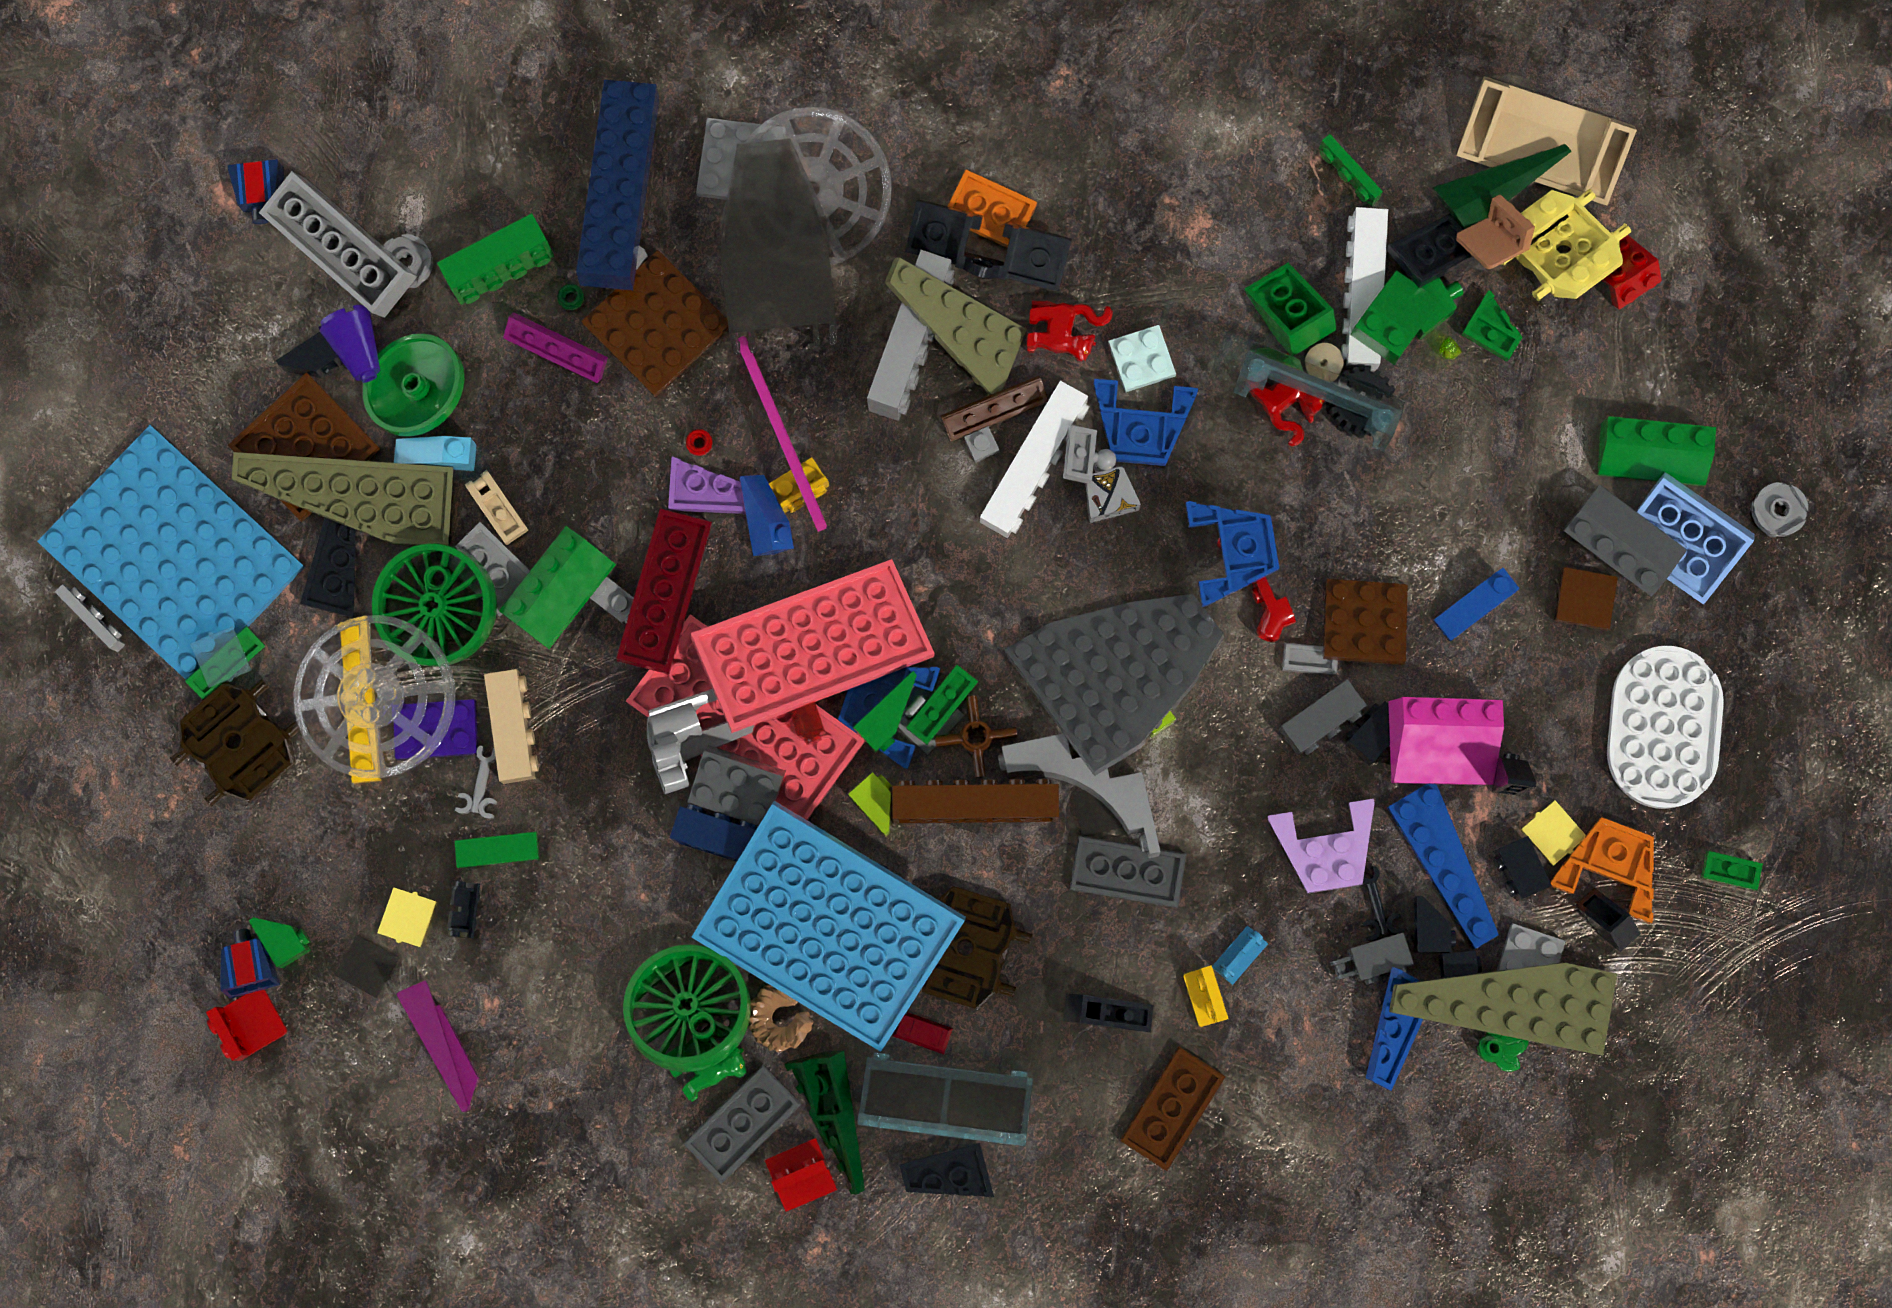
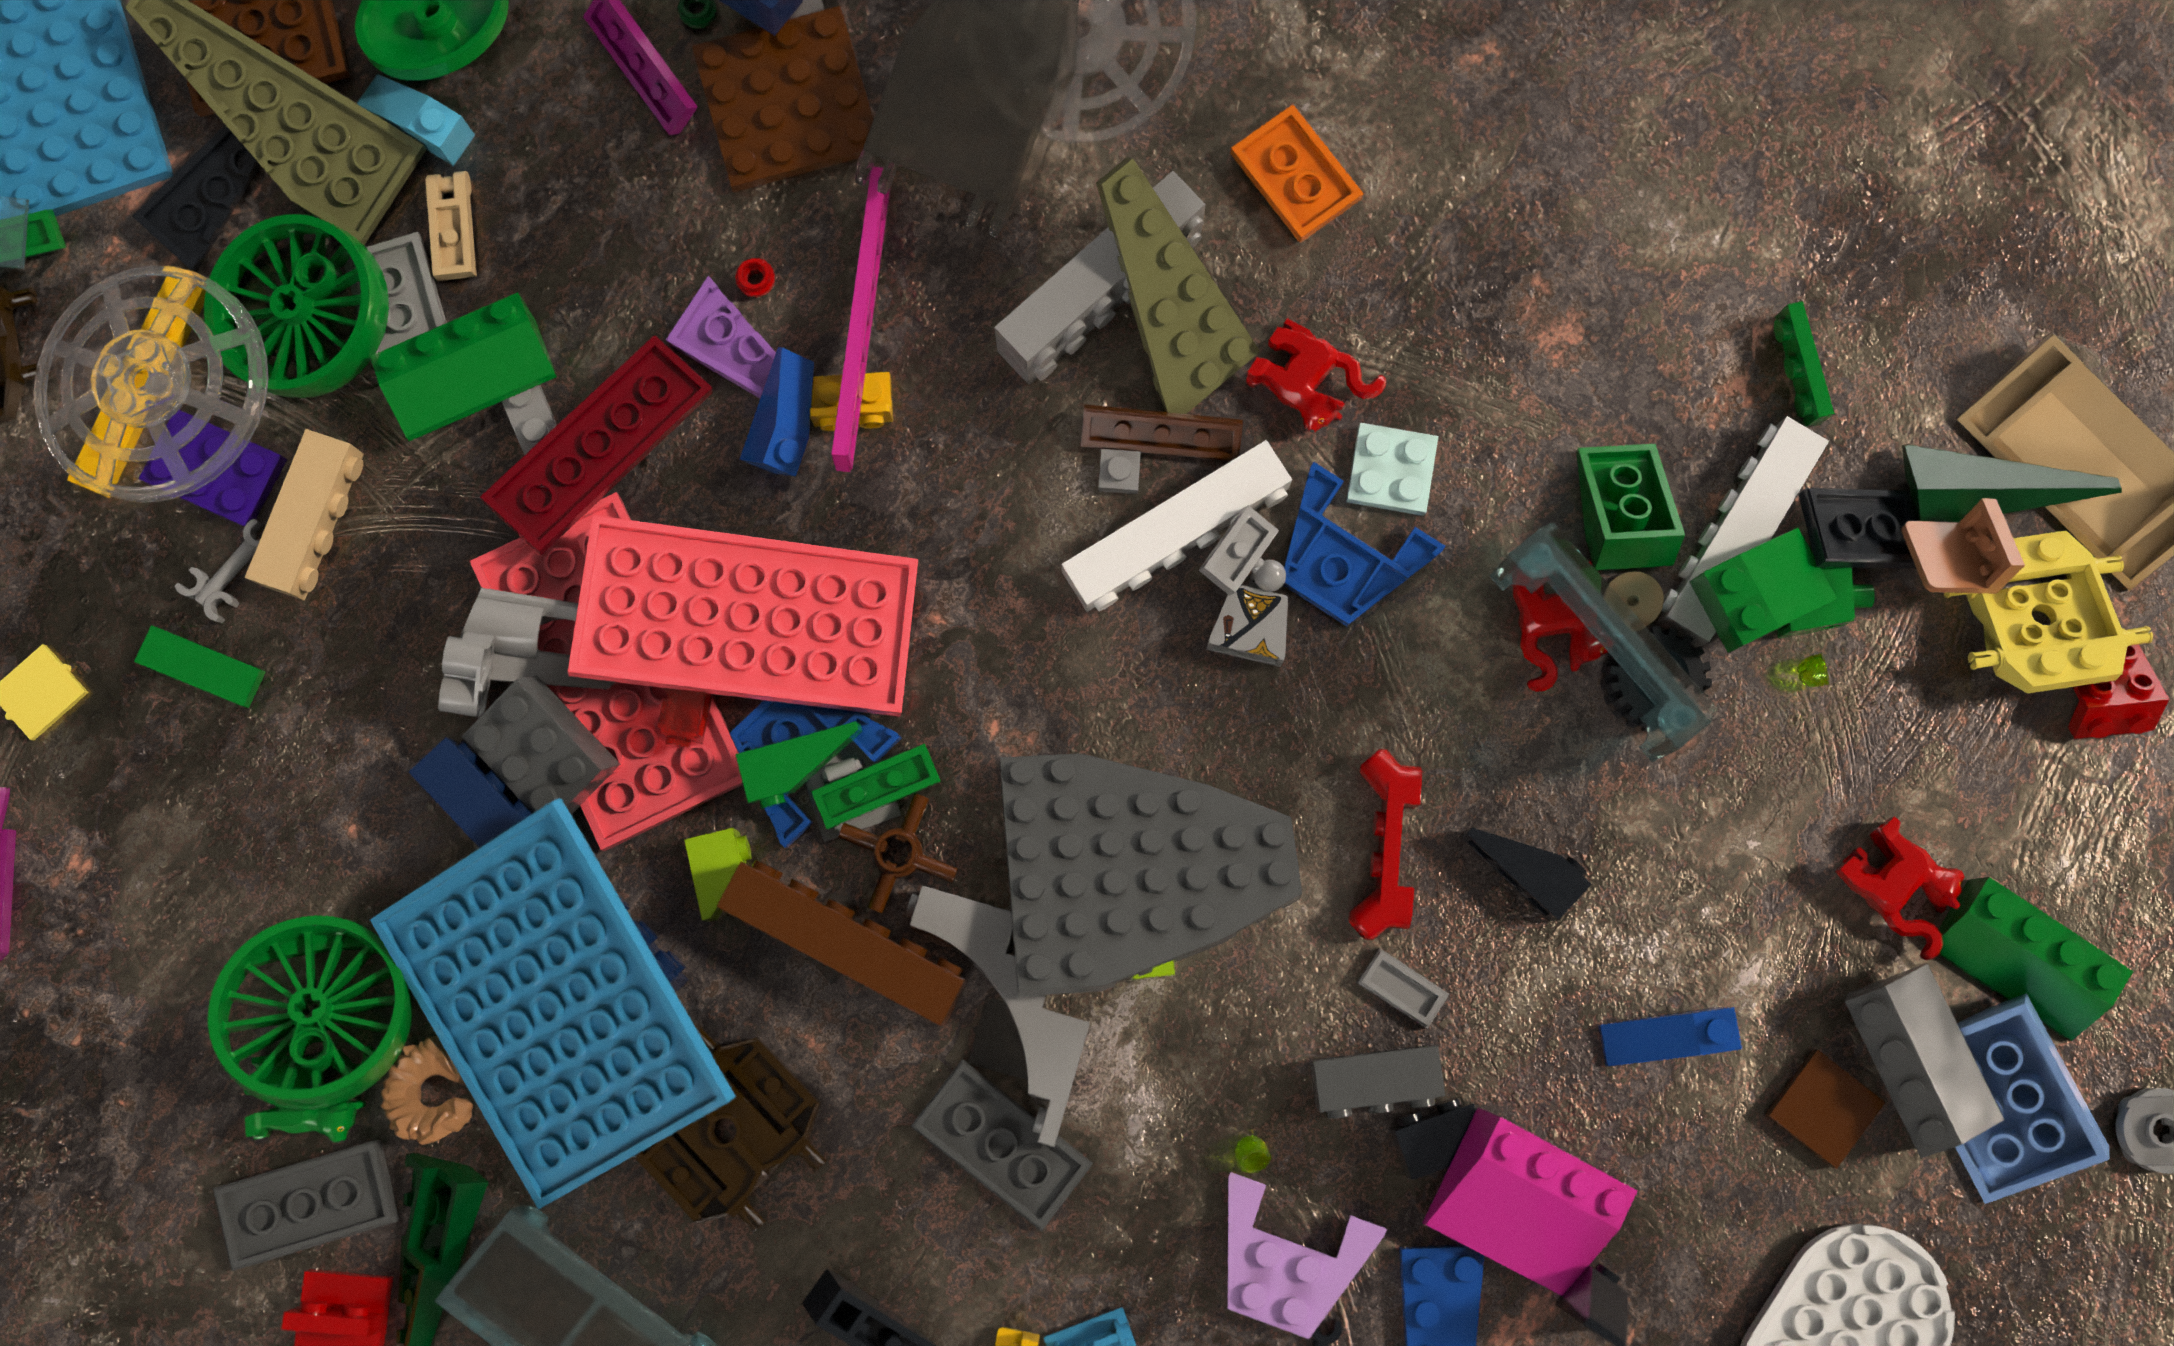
camera: 25 degrees right, 0 degrees up
black hinge [447,881,480,938] -> none
dark red tile [892,1012,953,1055] -> none
black plate [905,199,1072,291] -> none
blue wing [1185,501,1279,607] -> none
reddish brown plate [1323,579,1408,665] -> none
green wing [1461,290,1522,362] -> none
none -> clear neon green hinge [1235,1135,1271,1173]
none -> black slope [1459,827,1592,922]
none -> red animal [1835,816,1965,961]

